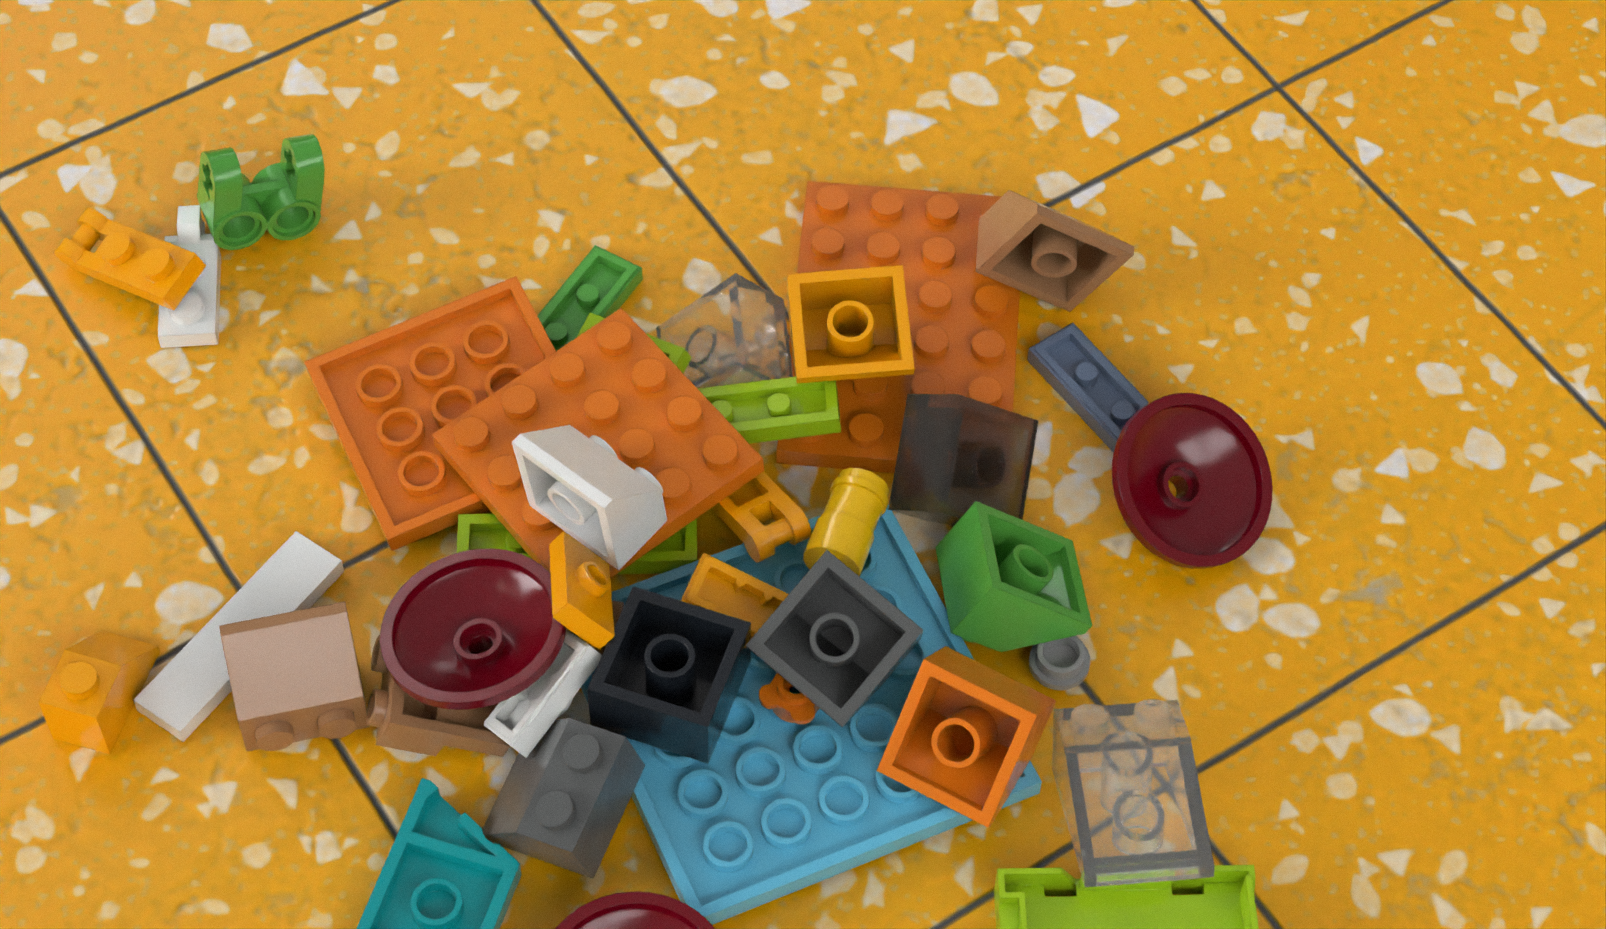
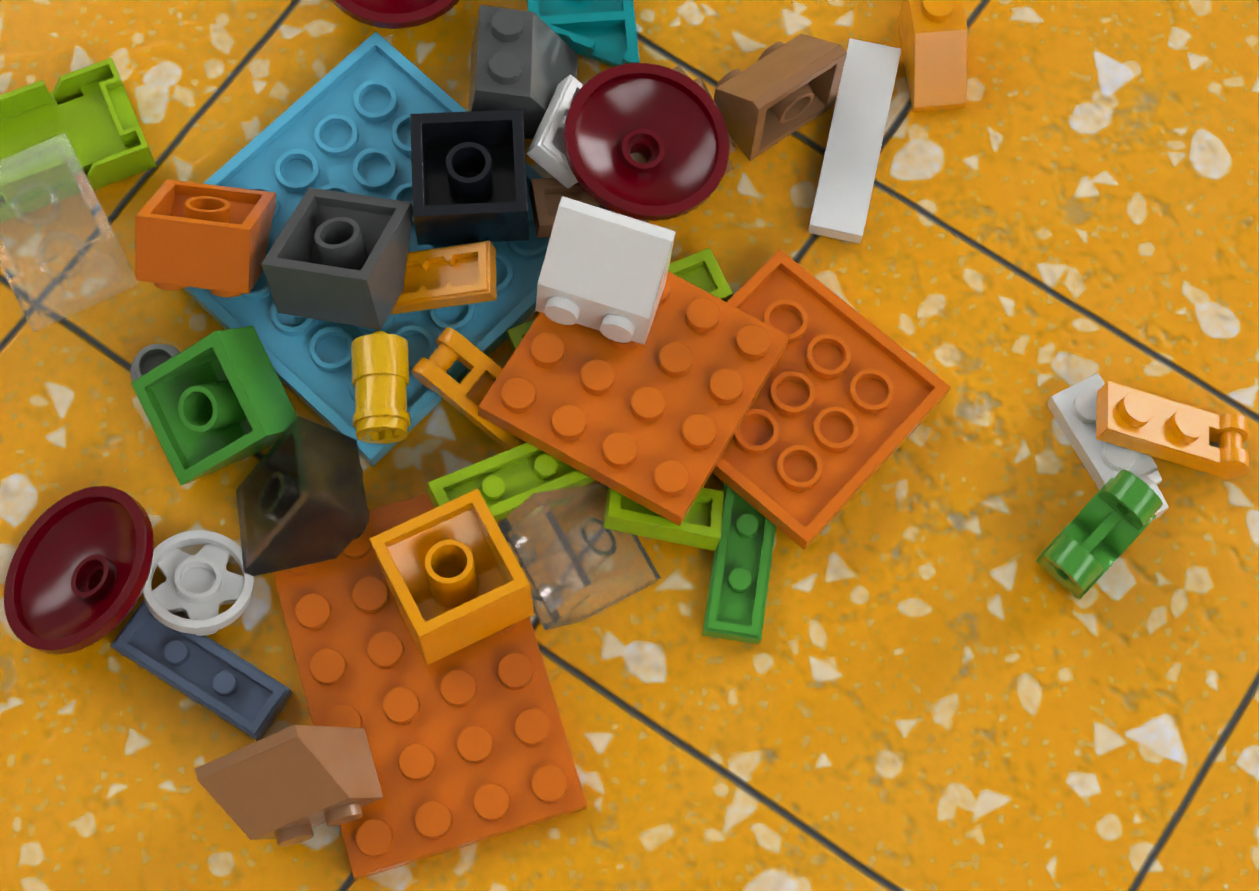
camera: 155 degrees right, 15 degrees up
light orange plate [549,531,615,650] -> none
none -> white wheel [142,530,254,636]

